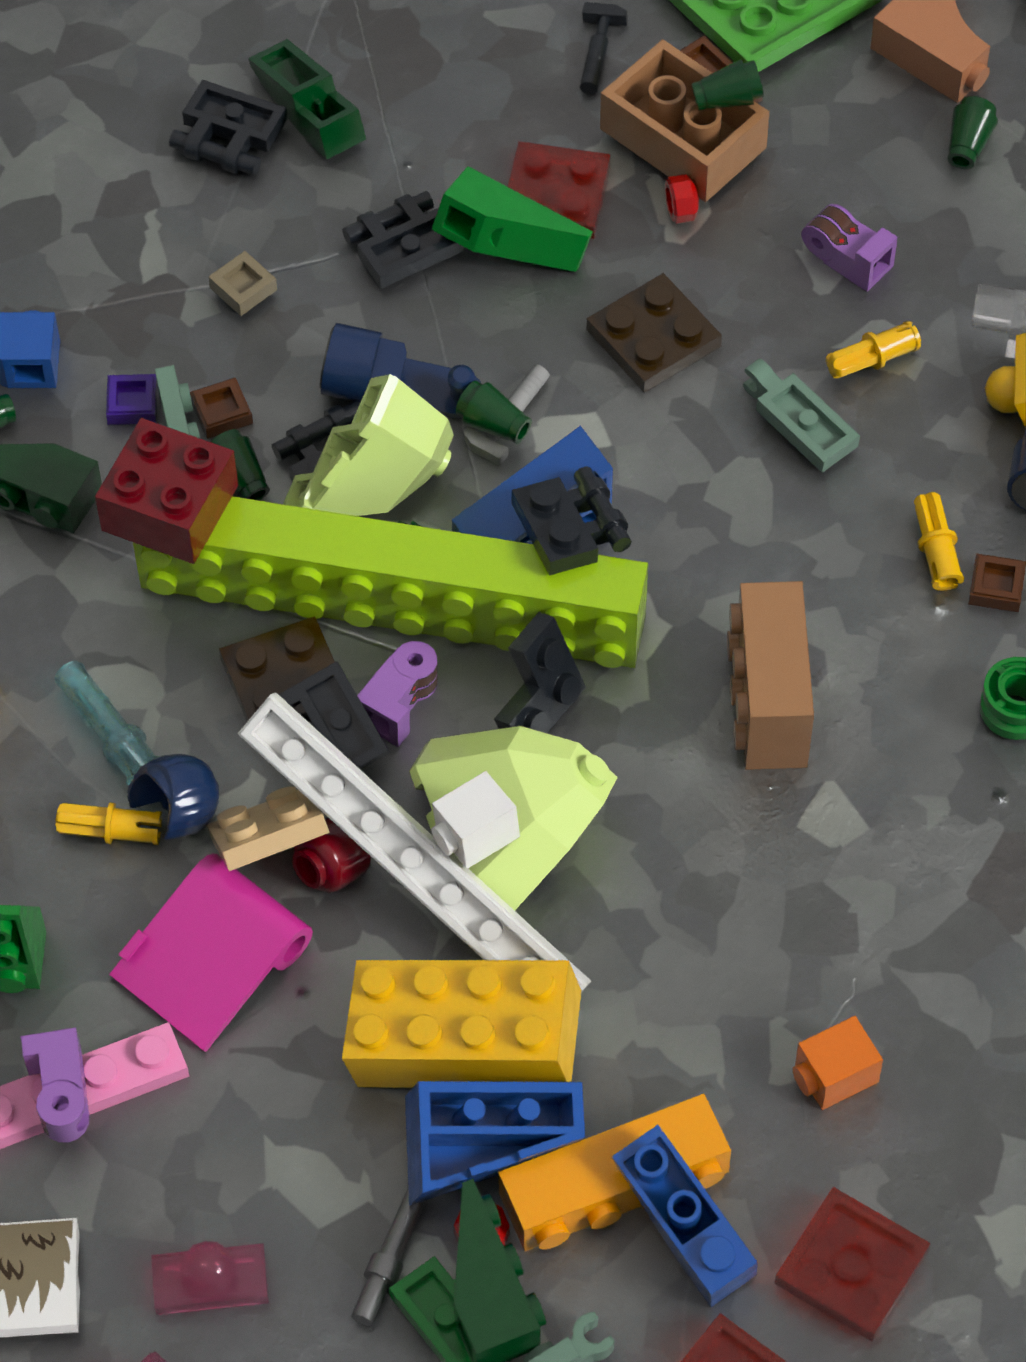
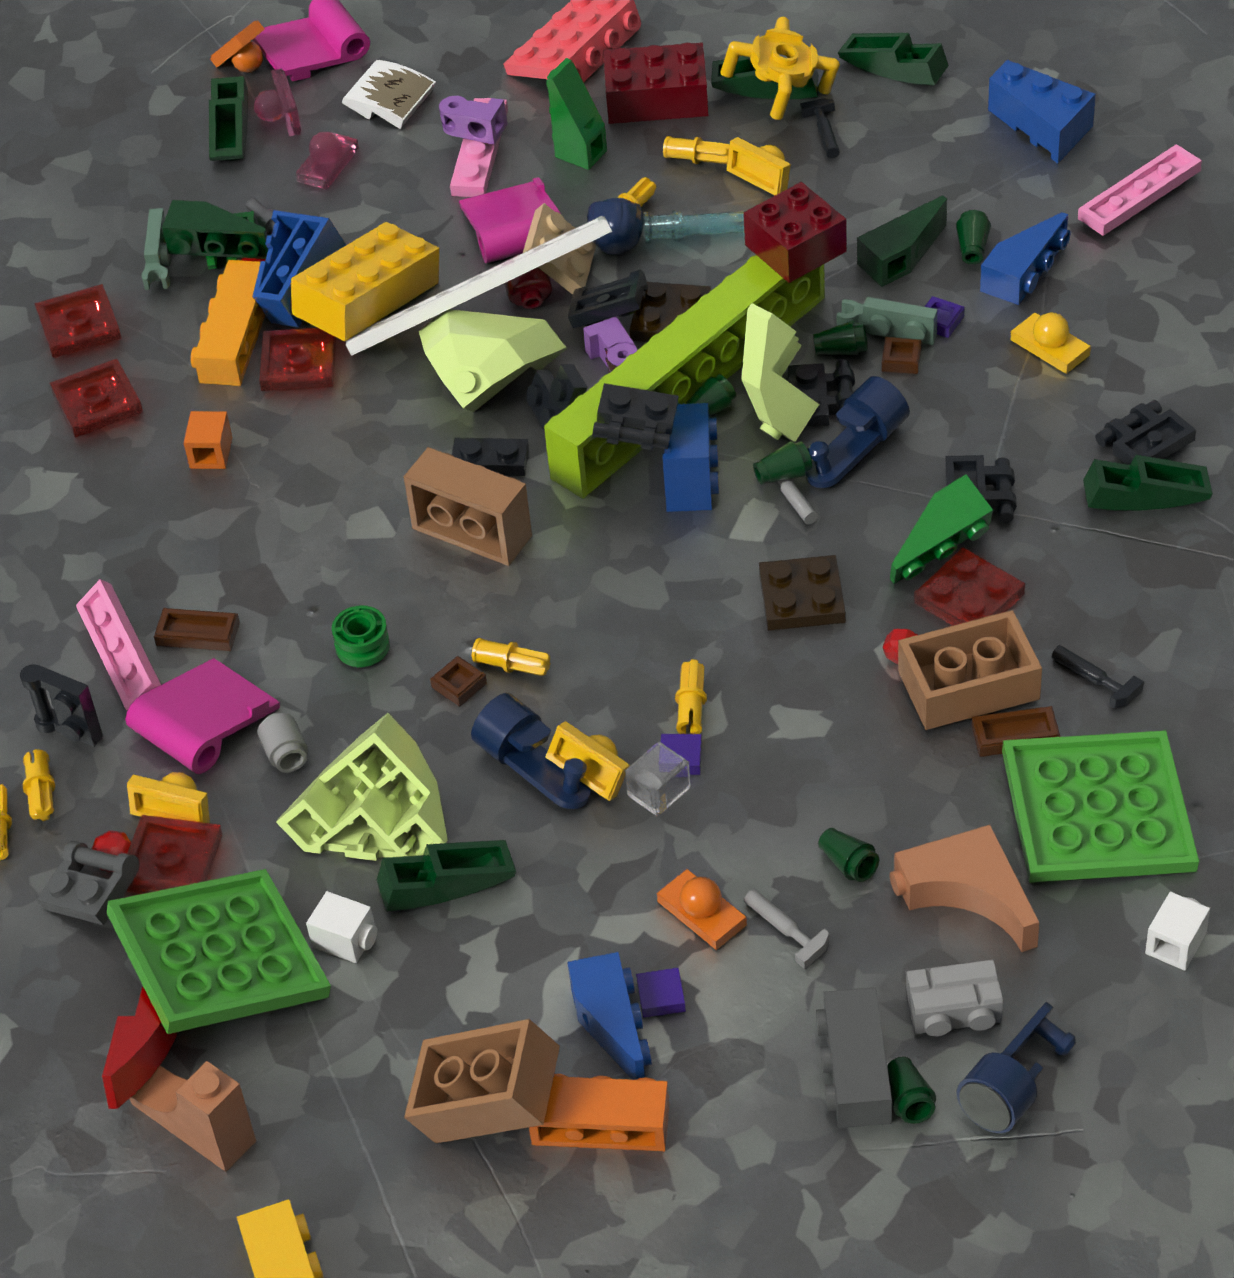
camera: 125 degrees right, 10 degrees down
dark tan plate [208,251,277,316] -> none
white brick [431,771,520,869] -> none
blue slope [612,1125,758,1307] -> none
dark green cone [691,59,764,111] -> none
sand green plate [743,358,860,473] -> none
medium lavender leg [801,204,898,292] -> none
none -> clear red plate [259,328,336,391]
none -> black plate [452,438,529,476]
none -> dark purple tile [659,734,702,775]
none -> yellow tile [1010,312,1091,374]

